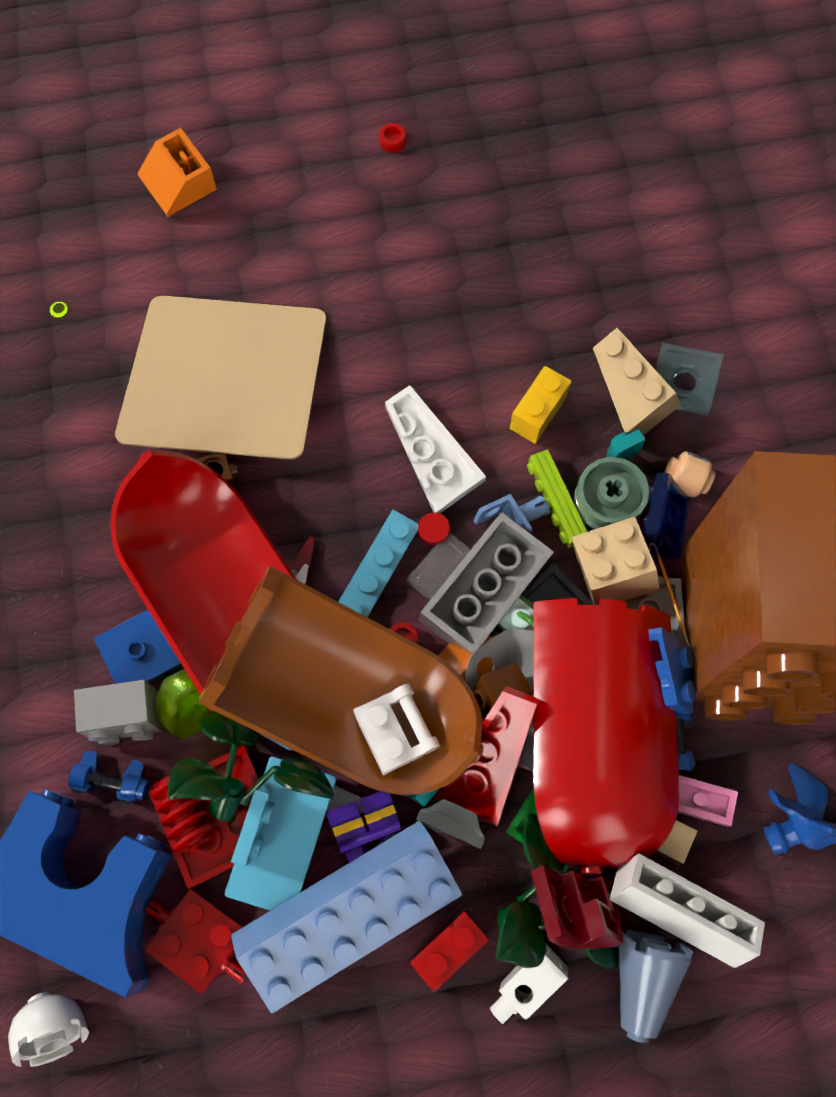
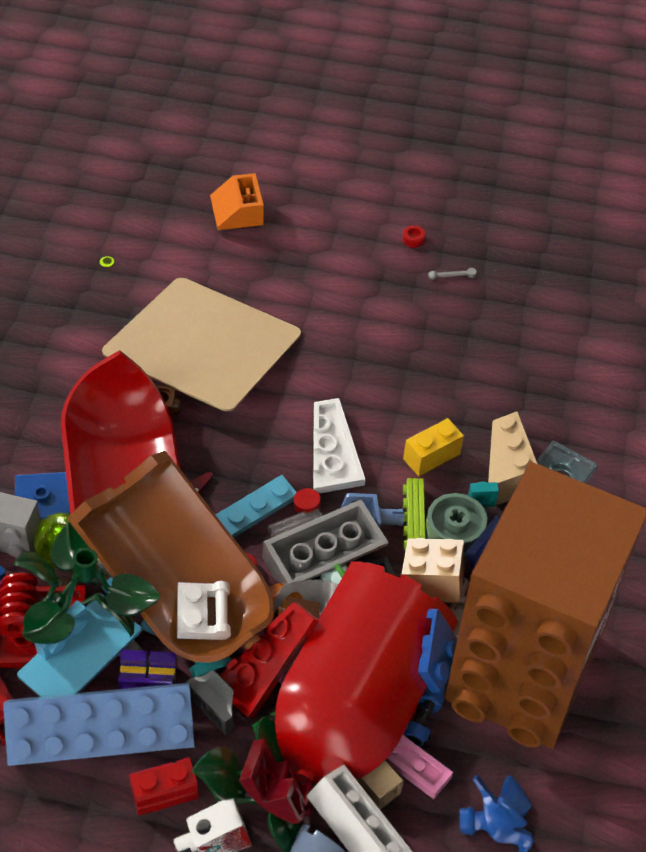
camera: 20 degrees right, 20 degrees down
none -> dark green plant [22,523,160,644]
none -> light grey hinge [428,268,477,280]

